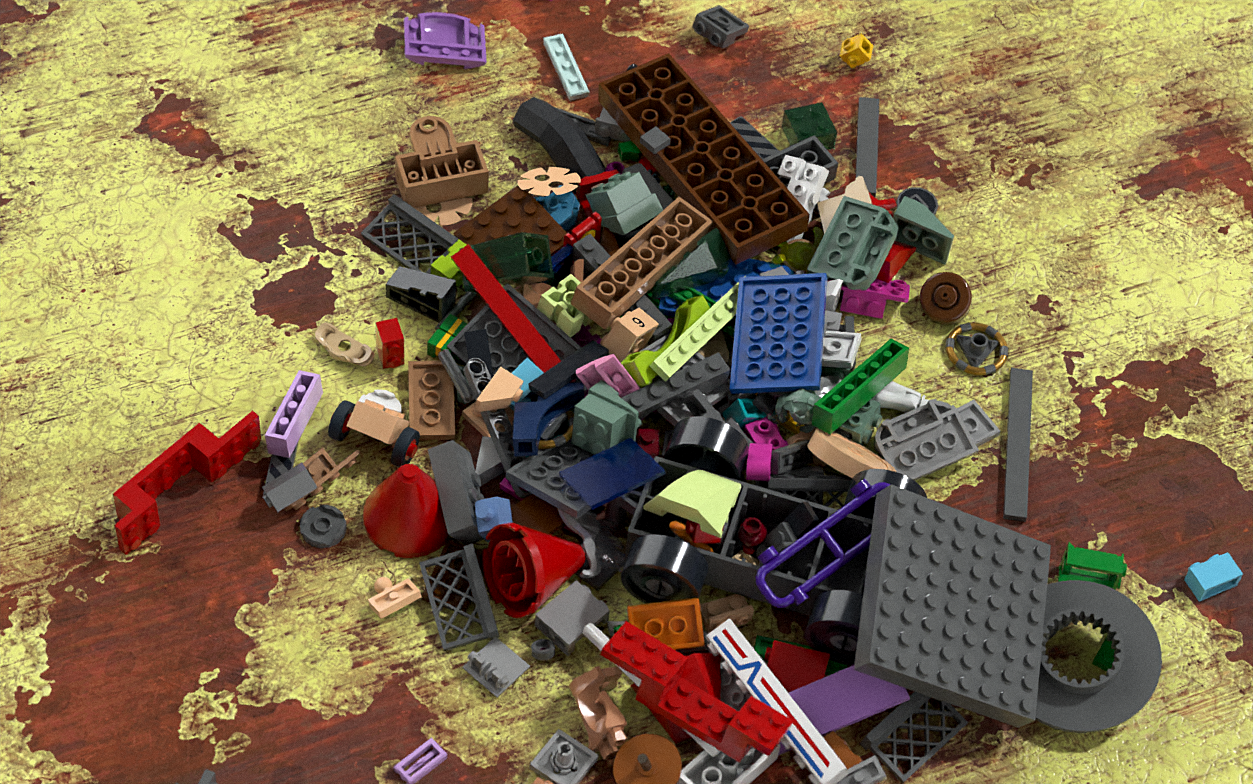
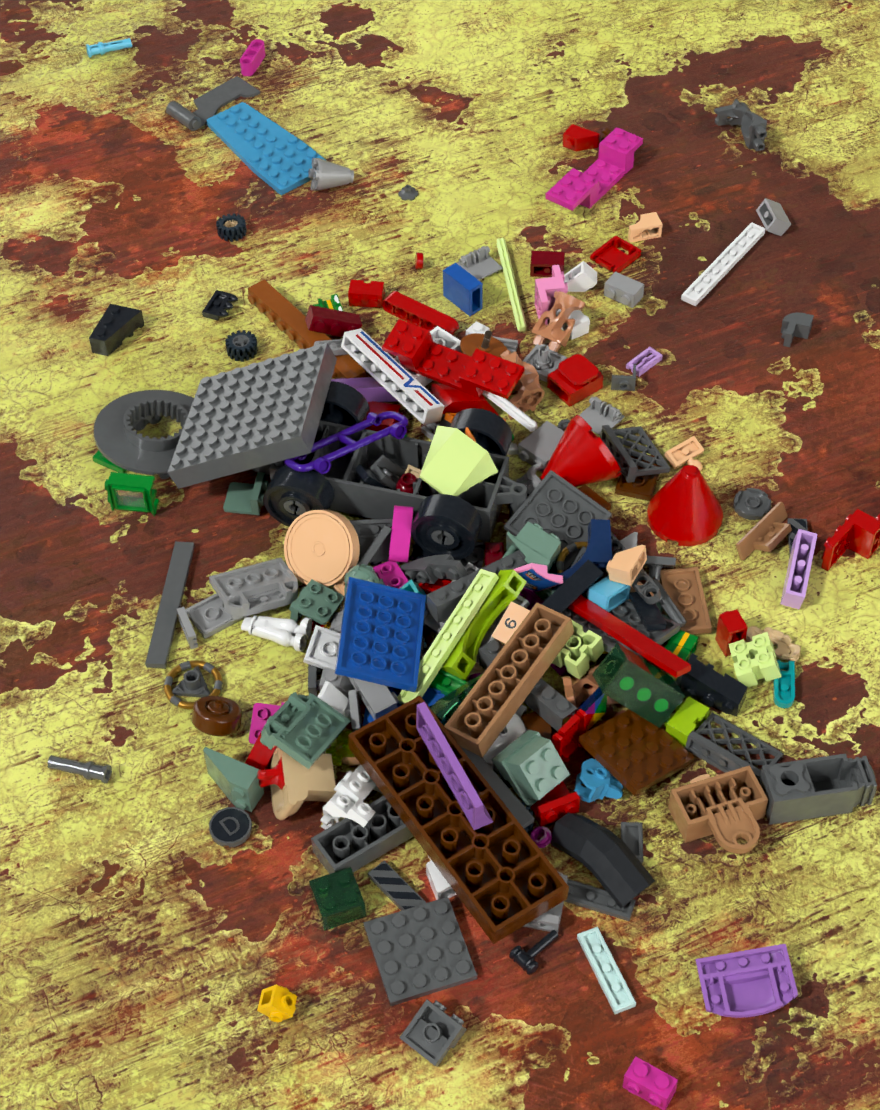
camera: 175 degrees left, 5 degrees down
dark grey brick [262,463,318,512] -> none
brick [328,399,420,468] -> none
white tile [359,389,401,413] -> none
dark grey brick [428,440,485,546] -> none
medium blue torso [475,497,512,543] -> none
light nougat piece [518,167,581,196] -> none
clear blue piece [559,438,666,510] -> none
dark grey tile [640,127,670,154] -> none
green brick [812,339,909,435] -> none
dark grey tile [855,97,879,197] -> none
medium azure brick [1184,552,1243,602] -> none
none -> dark grey pin [47,755,112,783]
none -> light grey tile [177,607,198,649]
none -> dark grey plate [363,897,477,1006]
none -> medium lavender arch [416,702,493,830]
none -> red brick [547,354,603,407]
none -> dark grey bracket [611,364,636,391]
none -> dark grey tile [620,822,643,864]
none -> dark grey tile [643,556,676,582]
none -> yellowish green brick [729,632,782,687]
none -> dark grey piece [759,753,877,825]
none -> teal plate [773,659,795,708]

